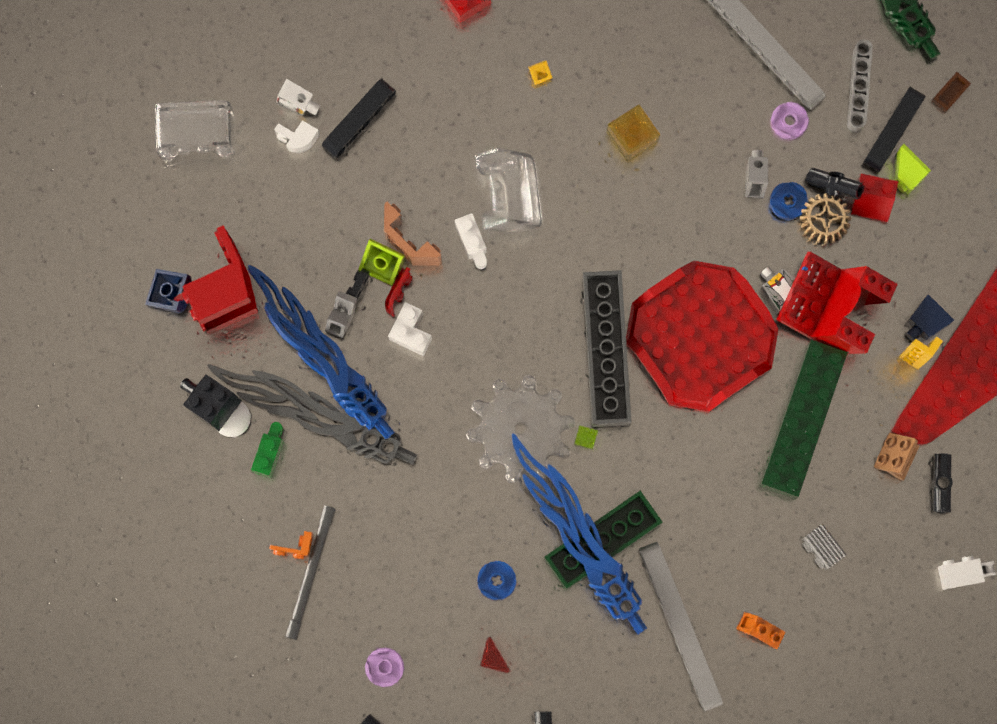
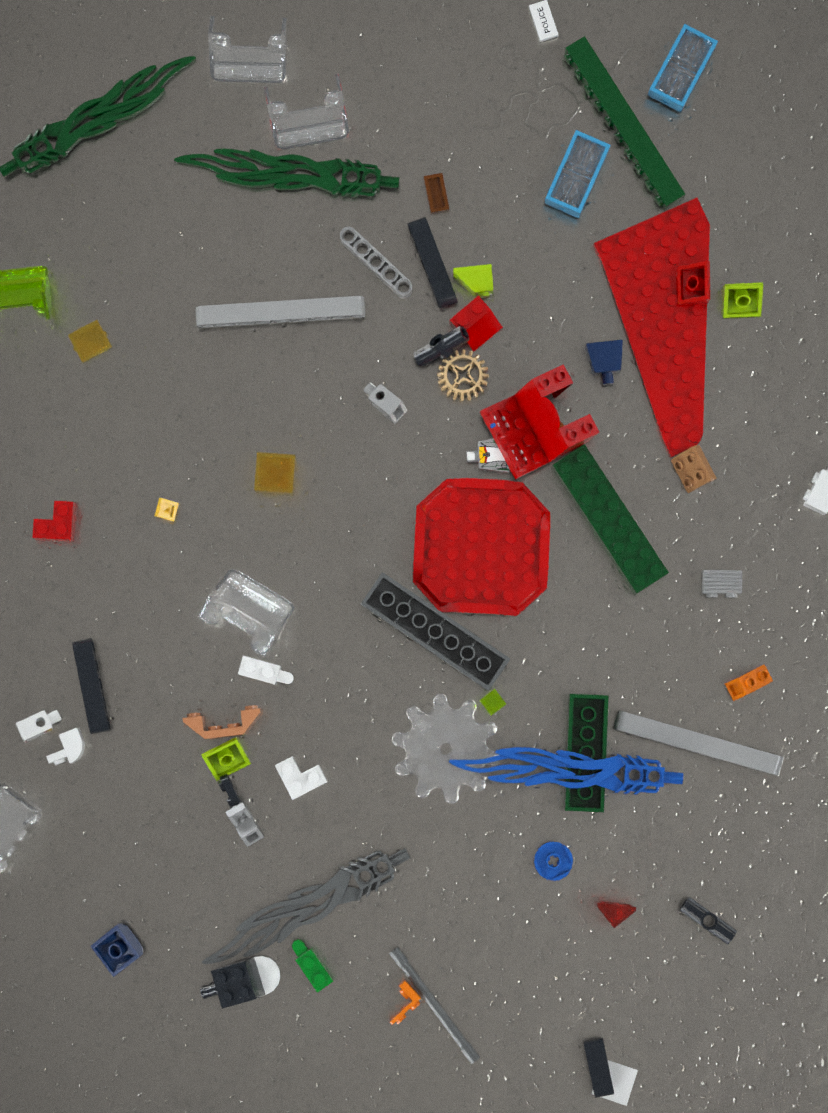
camera: 50 degrees left, 5 degrees up
red piece [174,225,258,335] -> none
blue piece [248,265,395,439] -> none
lavender tile [365,648,404,687] -> none
red piece [385,267,413,317] -> none
blue plate [769,182,808,221] -> none
lavender tile [771,102,809,140] -> none
yellow fence [899,337,943,370] -> none
black piece [932,453,953,513] -> none

